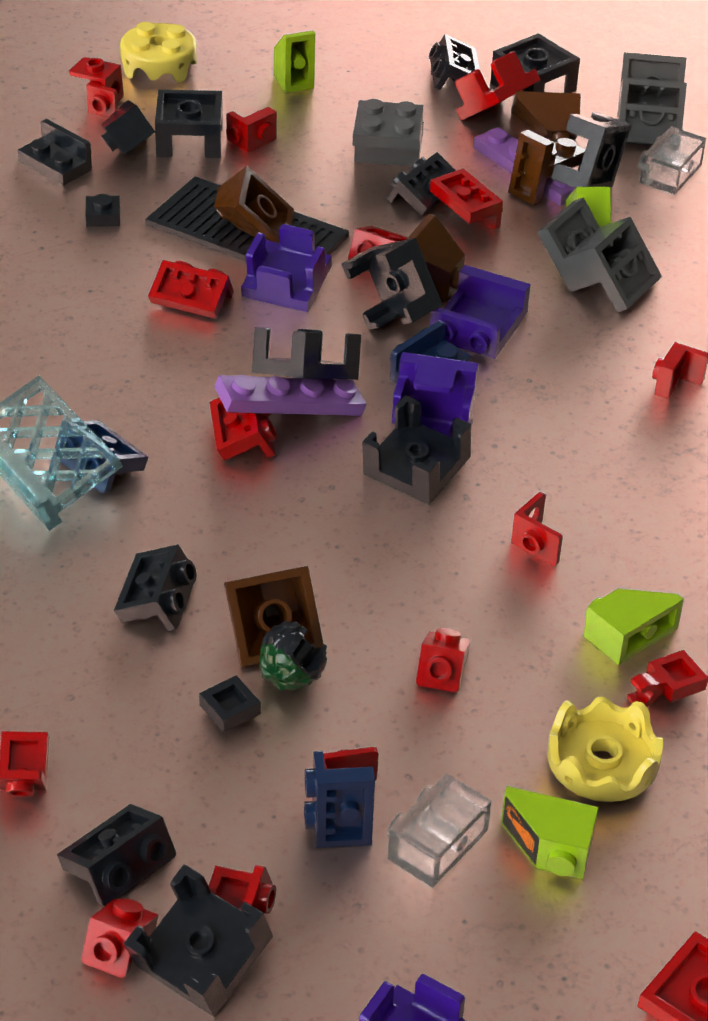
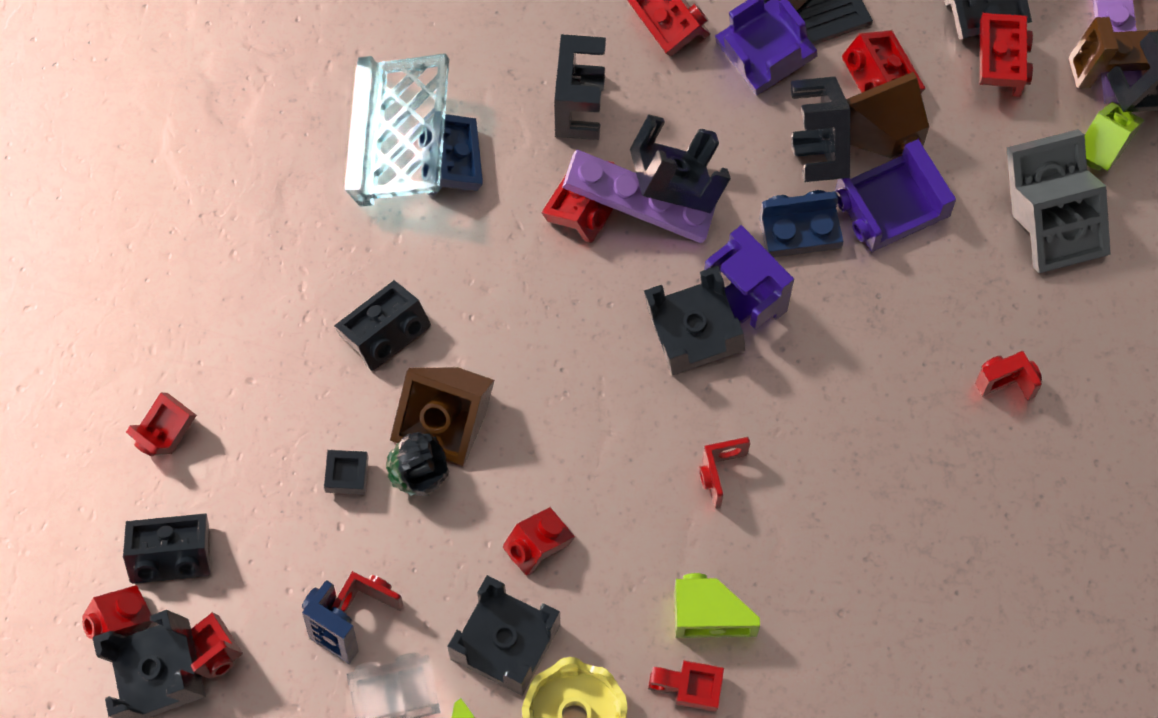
camera: 40 degrees right, 25 degrees up
none -> black panel [447,575,561,696]
none -> black panel [554,34,606,140]

